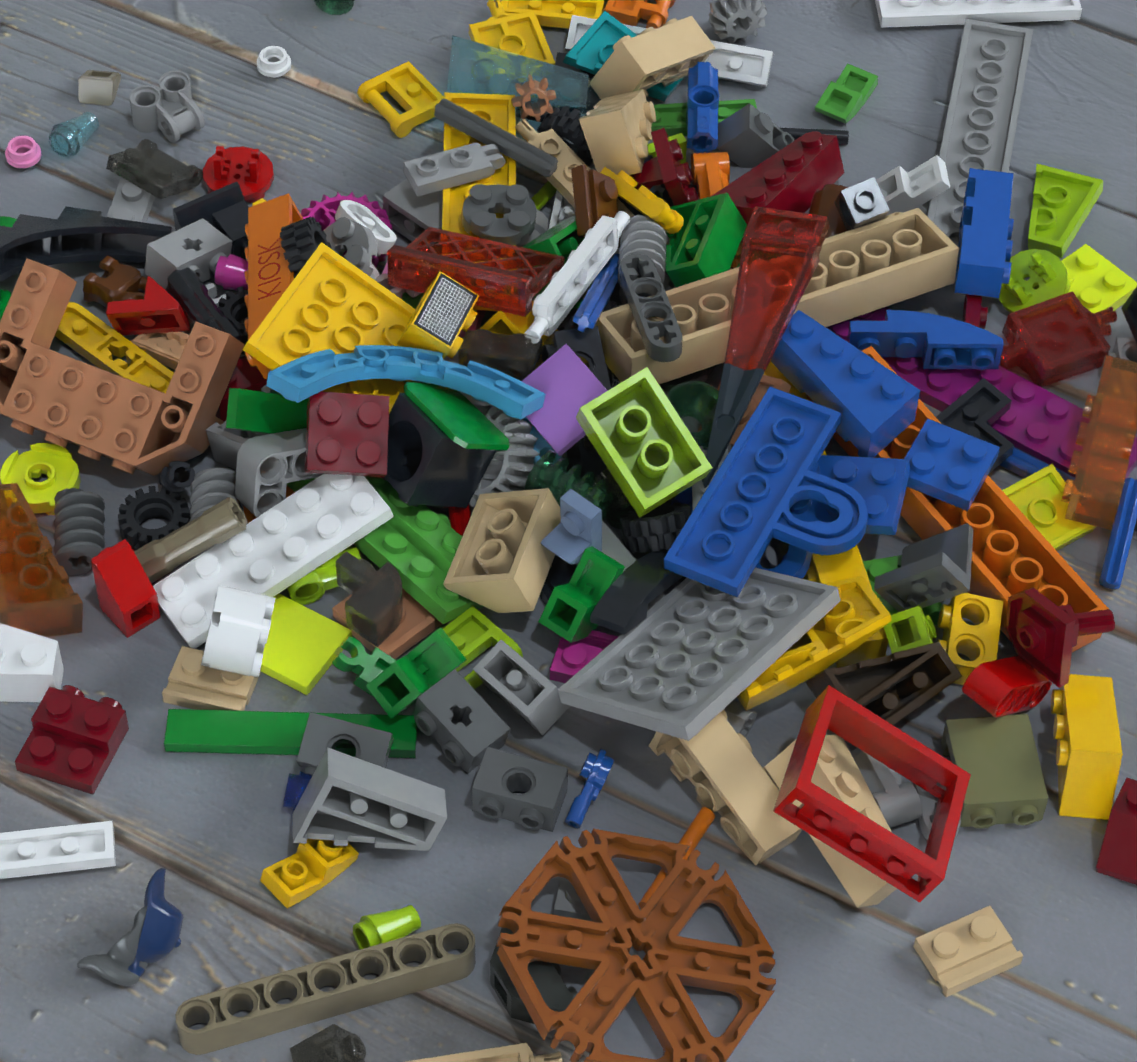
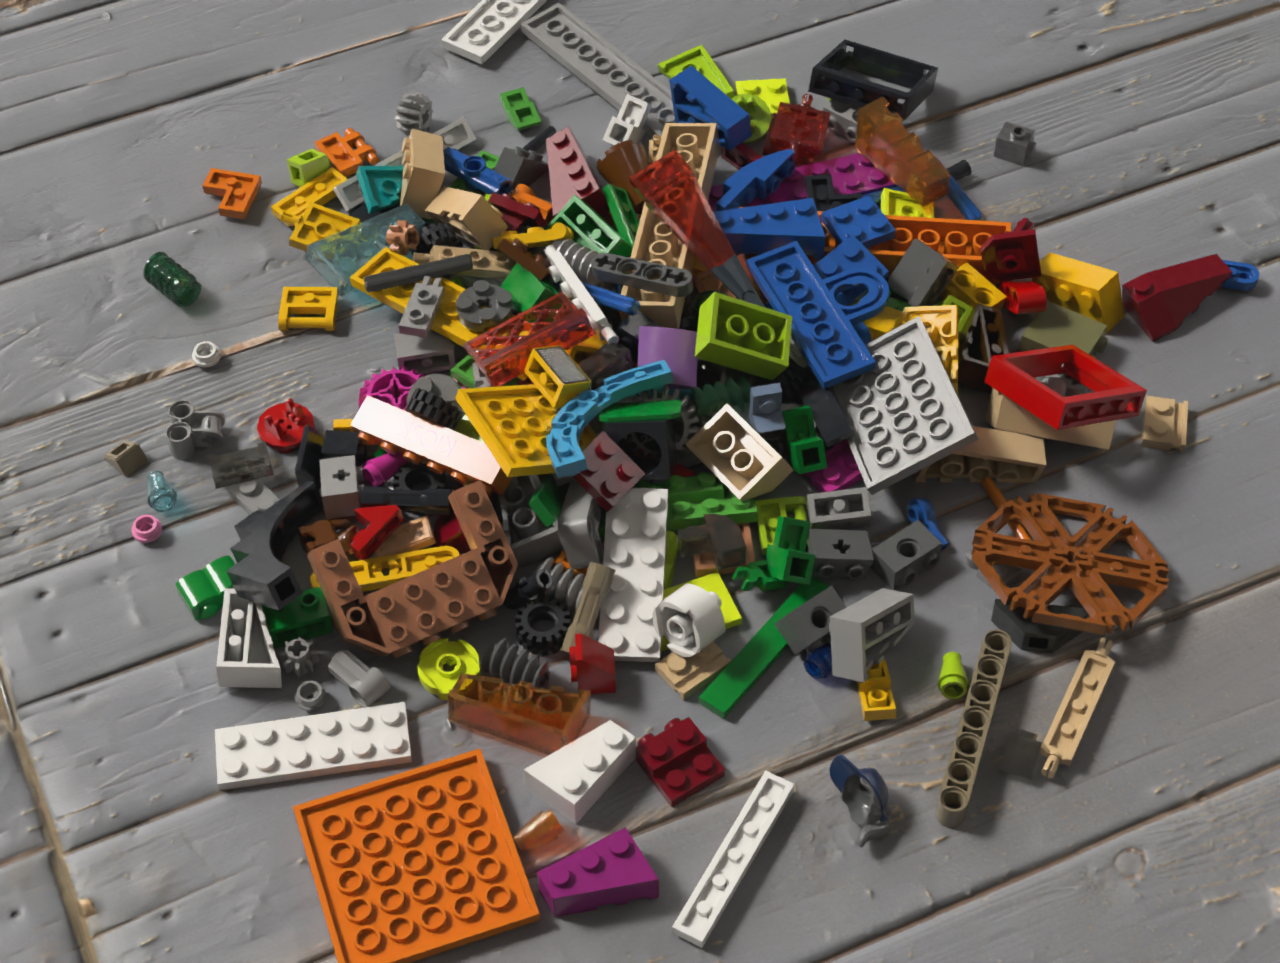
camera: 50 degrees left, 0 degrees up
white plate [335,200,397,256] -> none
brick [834,177,890,231] -> none

